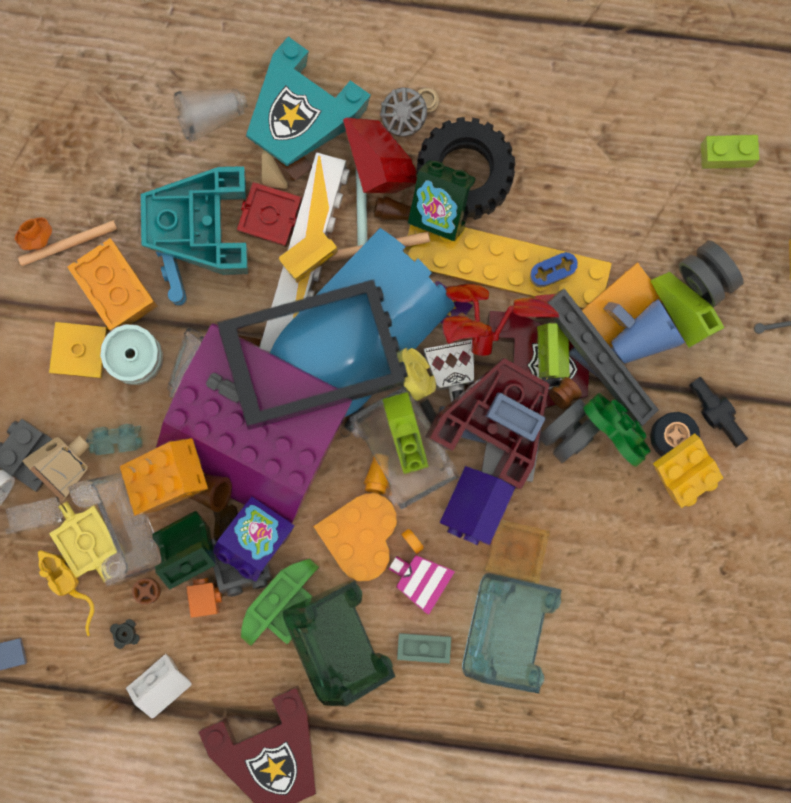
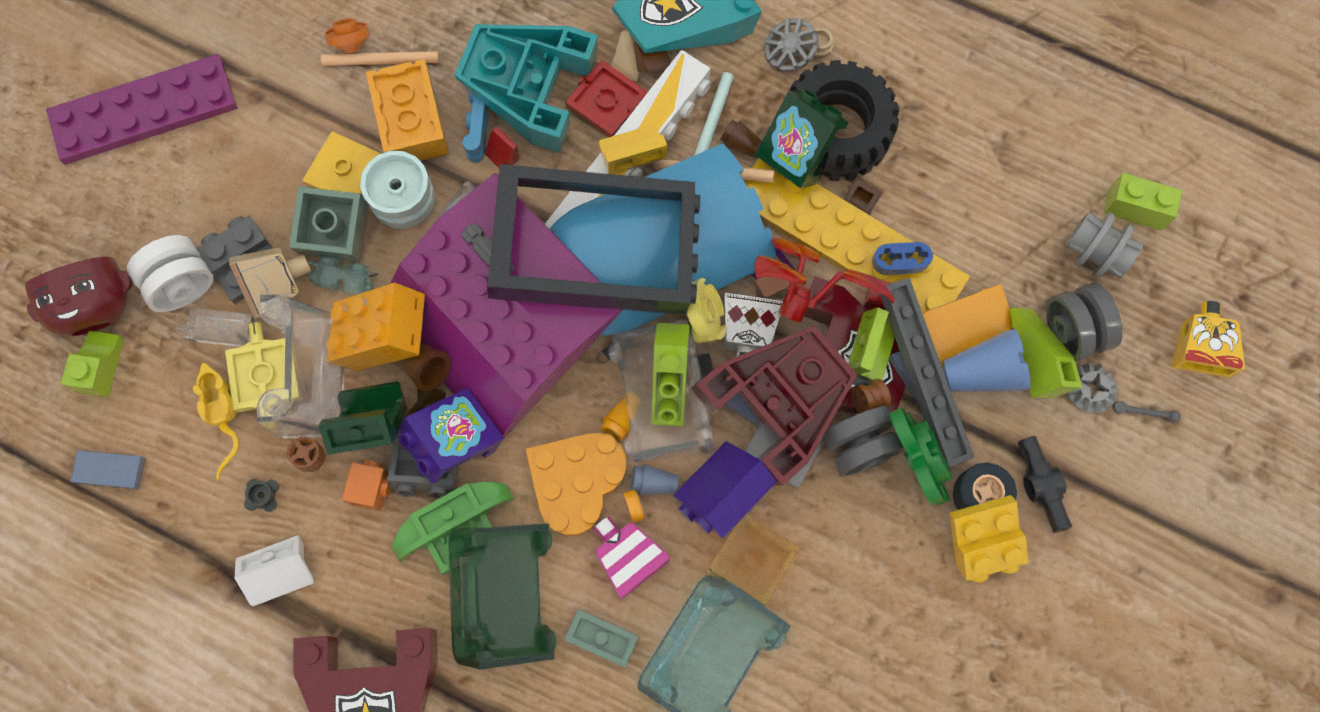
camera: 15 degrees right, 10 degrees down
red slope [343,118,417,194] -> none
sand blue tile [485,393,546,442] -> none
sand blue tile [603,302,635,329] -> none
none -> sand green brick [289,186,368,261]
none -> red slope [485,127,520,168]
none -> sand blue cone [630,463,679,495]
none -> reddish brown slope [843,176,884,215]
none -> light grey piece [1065,212,1143,278]
none -> light grey gear [1068,363,1119,413]

